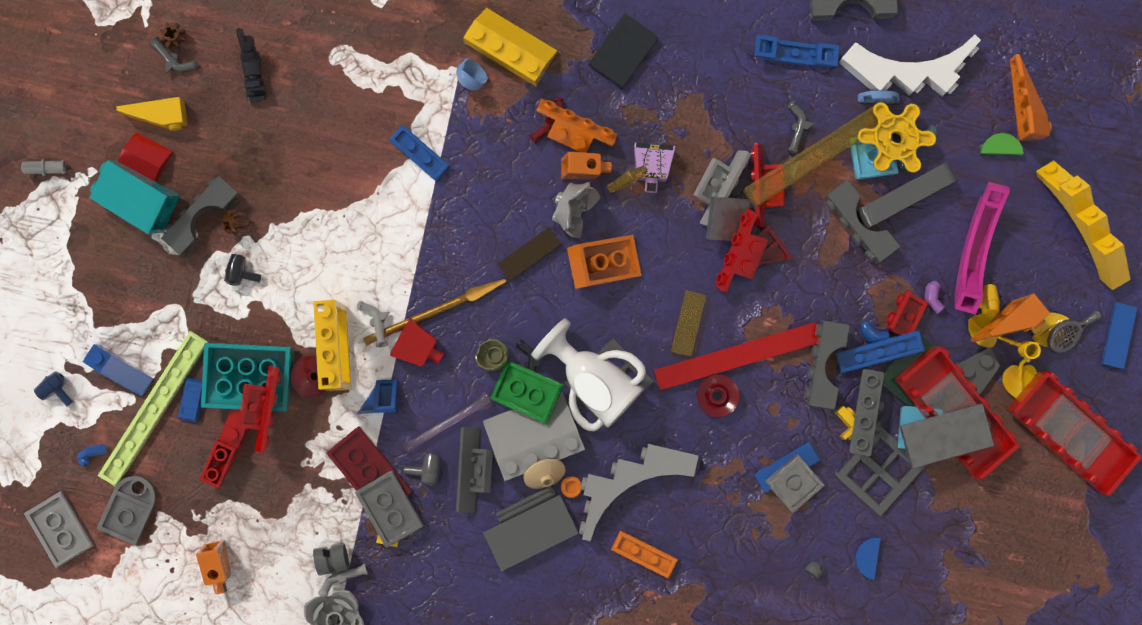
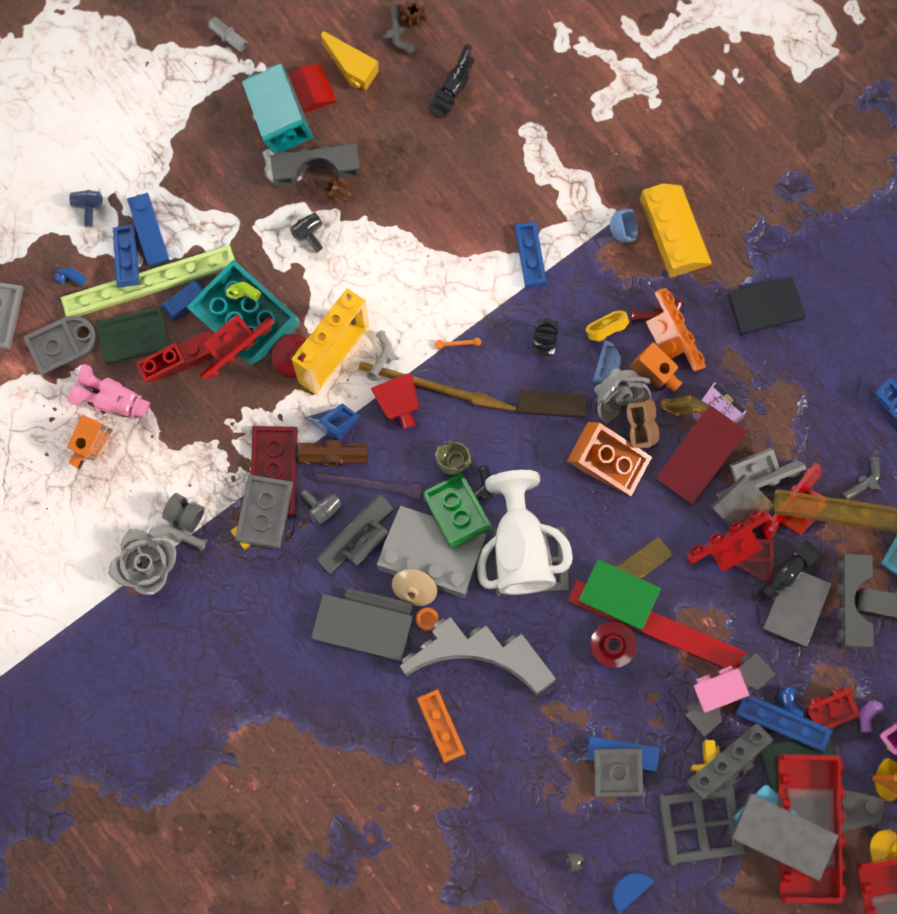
camera: 40 degrees right, 10 degrees down
none -> bright pink piece [68,364,150,419]
none -> clear green tile [96,306,170,365]
none -> blue tile [113,224,140,288]
none -> lime arm [226,282,261,301]
none -> reddish brown piece [298,440,367,467]
none -> orange hinge [435,338,482,349]
none -> black gear [532,318,559,357]
none -> green tile [578,559,661,631]
none -> yellow plate [586,311,629,341]
none -> medium blue tile [593,340,621,383]
none -> medium nougat brick [627,398,659,449]
none -> dark red tile [656,404,747,505]
none -> bright pink brick [693,666,749,713]
none -> black piece [754,540,822,602]
none -> flat silver tile [762,572,831,648]

